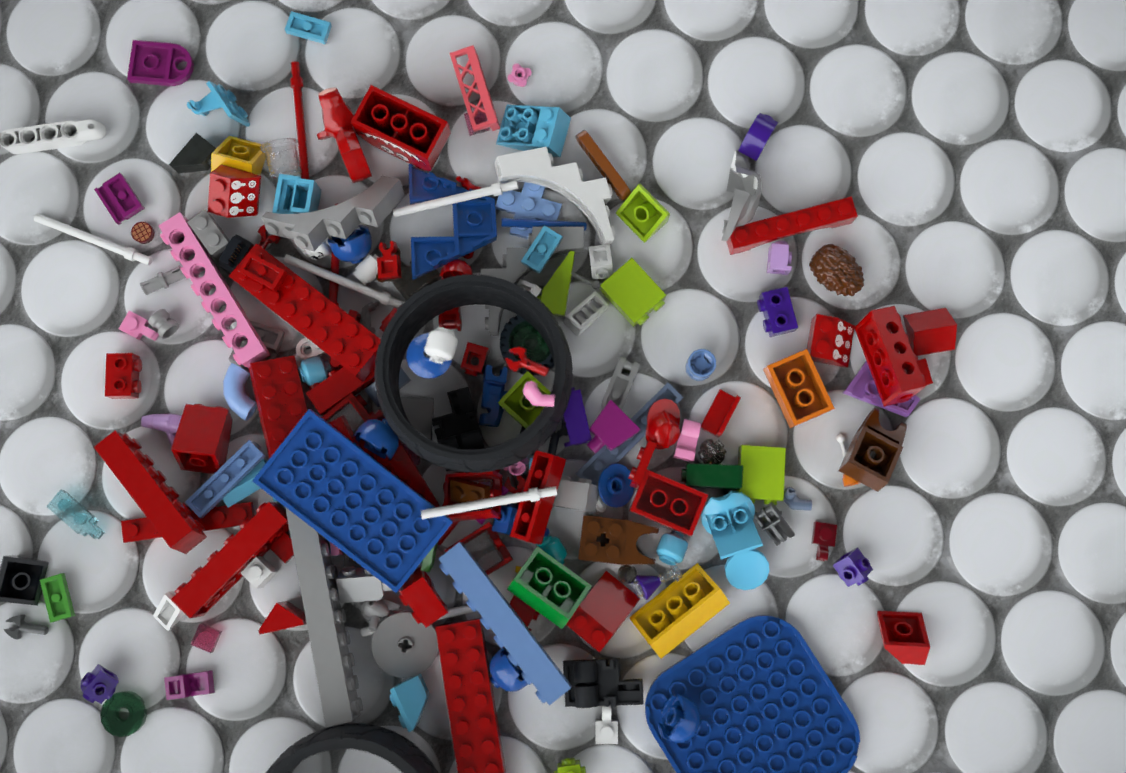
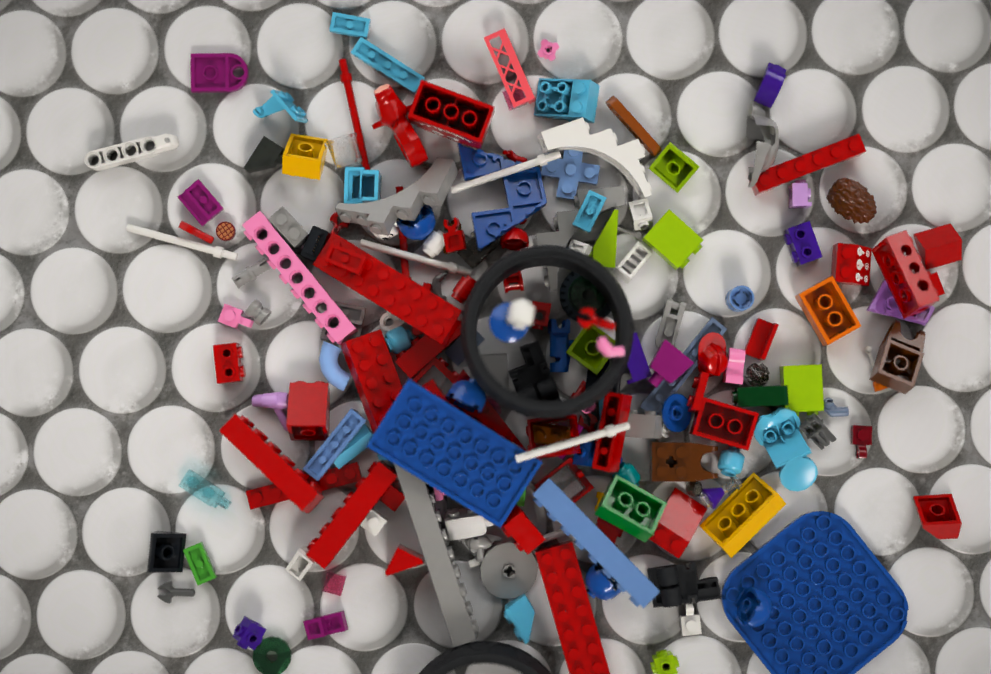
camera: 10 degrees left, 5 degrees up
red slope [208,164,261,218] -> none
blue bar [501,218,587,231] -> none
dark purple brick [833,547,873,587] -> none
none -> red bar [179,221,214,244]
none -> medium azure plate [351,37,425,95]

